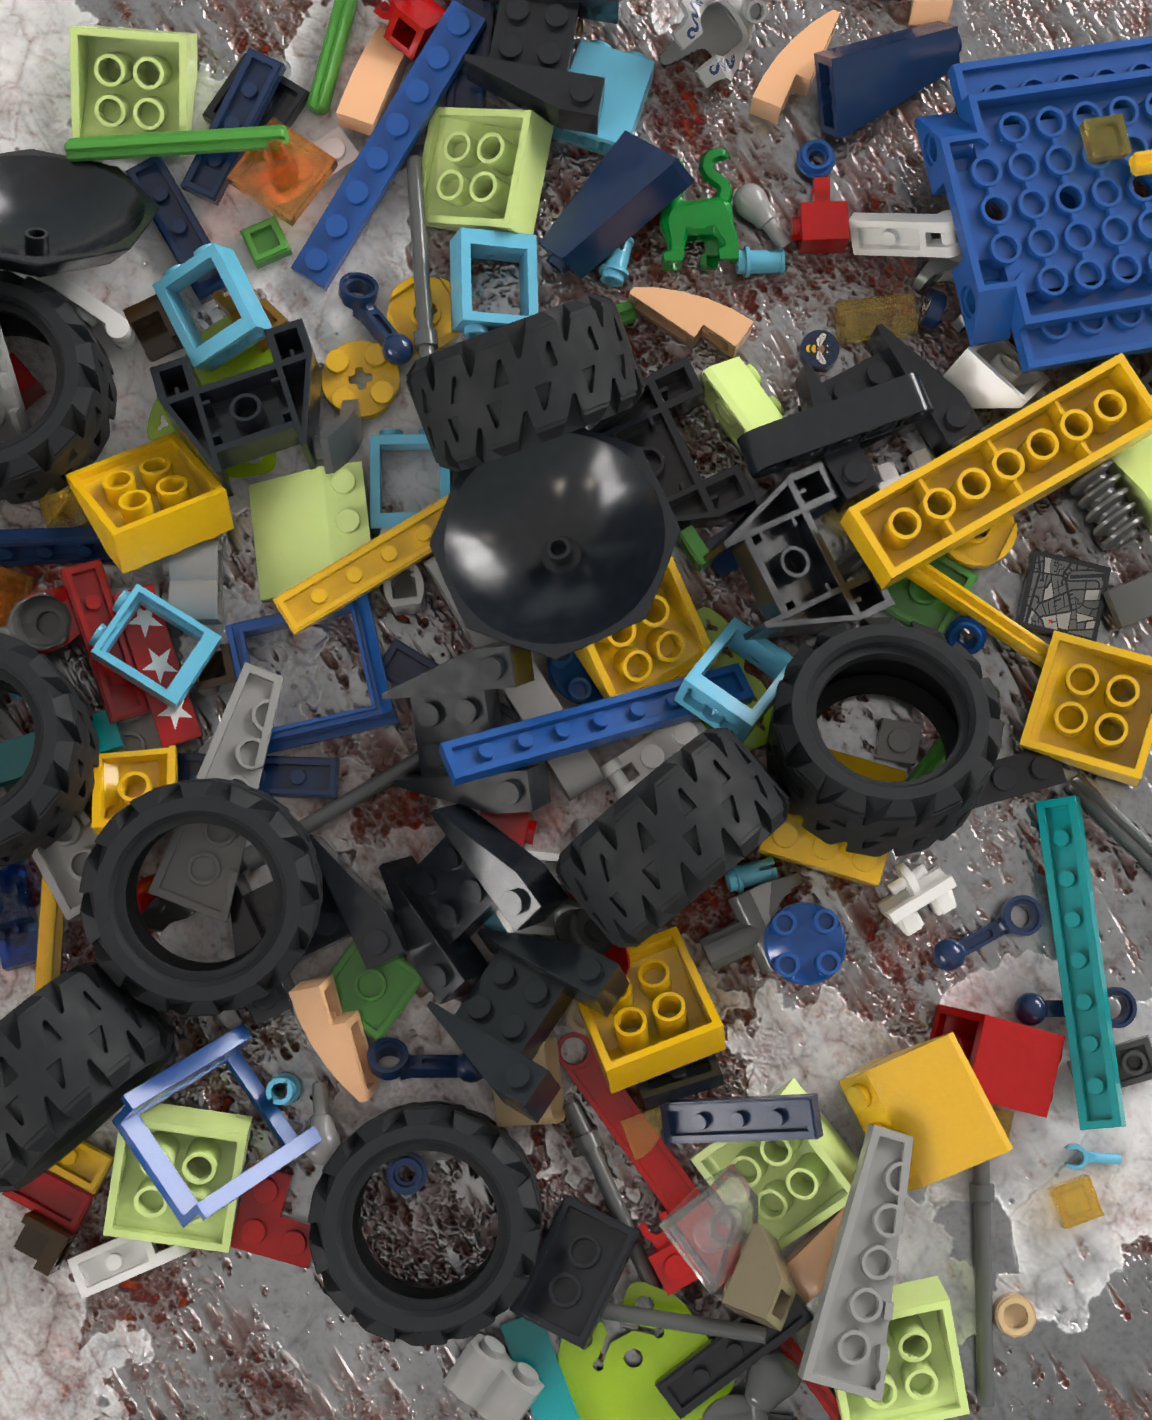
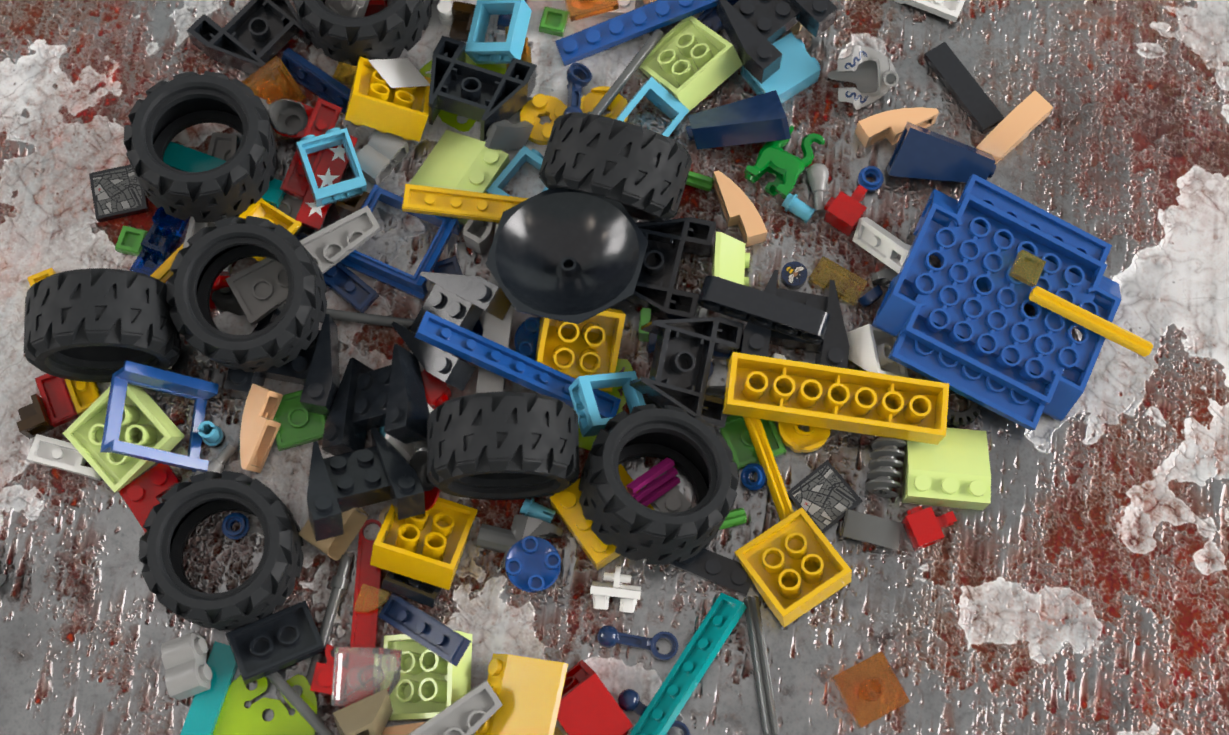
camera: 40 degrees right, 10 degrees down
dark blue piece [367,1037,483,1083] -> none
medium azure pin [598,237,634,287] -> none
none -> white sticker [368,58,430,88]
none -> dark pink tile [626,458,680,506]

